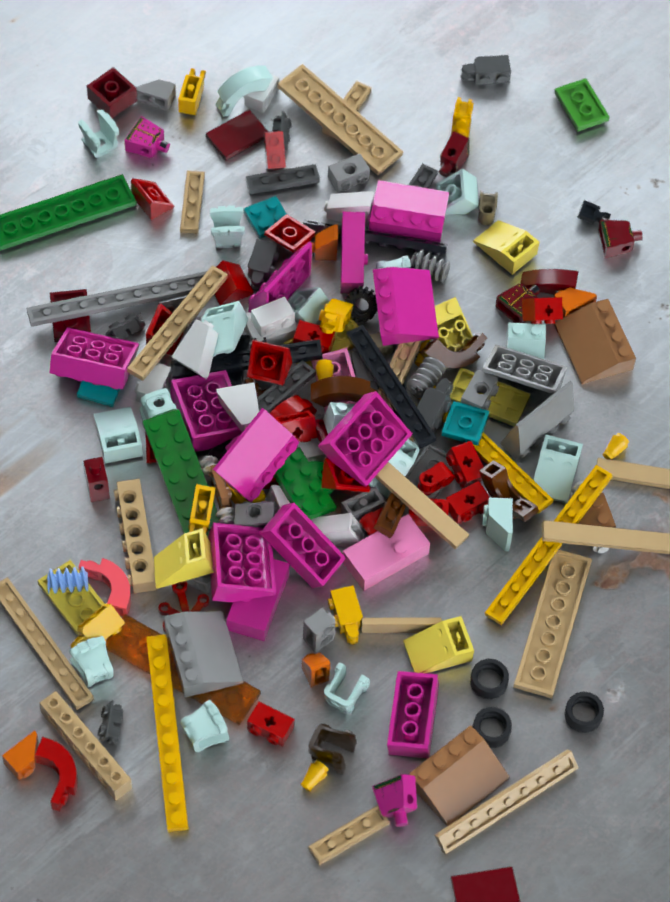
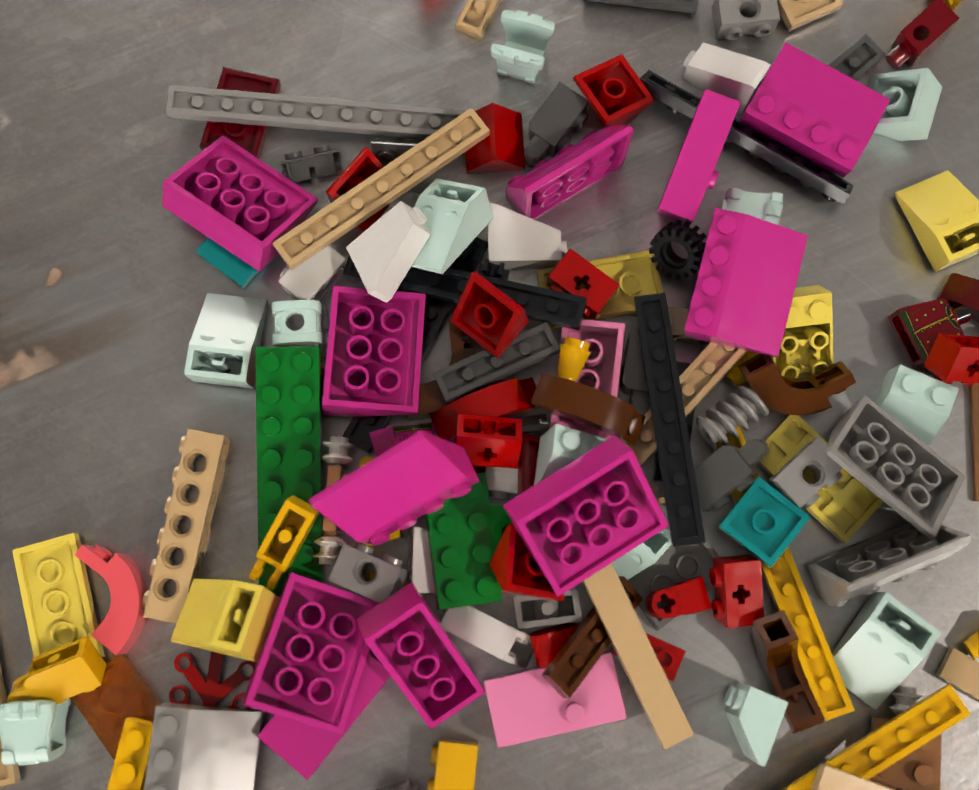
camera: 25 degrees right, 20 degrees up
light blue piece [47,567,89,594] -> none
dark red torso [83,457,110,503] -> none
white slope [216,382,259,432] -> none
teal plate [243,196,287,239] -> none
white brick [251,296,295,337] -> none
light aqua slope [288,287,330,325] -> none
orange slope [311,224,338,261] -> none
yellow hinge [319,298,353,334] -> none
light grey piece [410,249,450,283] -> none
red brick [446,481,491,524] -> none
dark tan piece [478,191,498,226] -> none

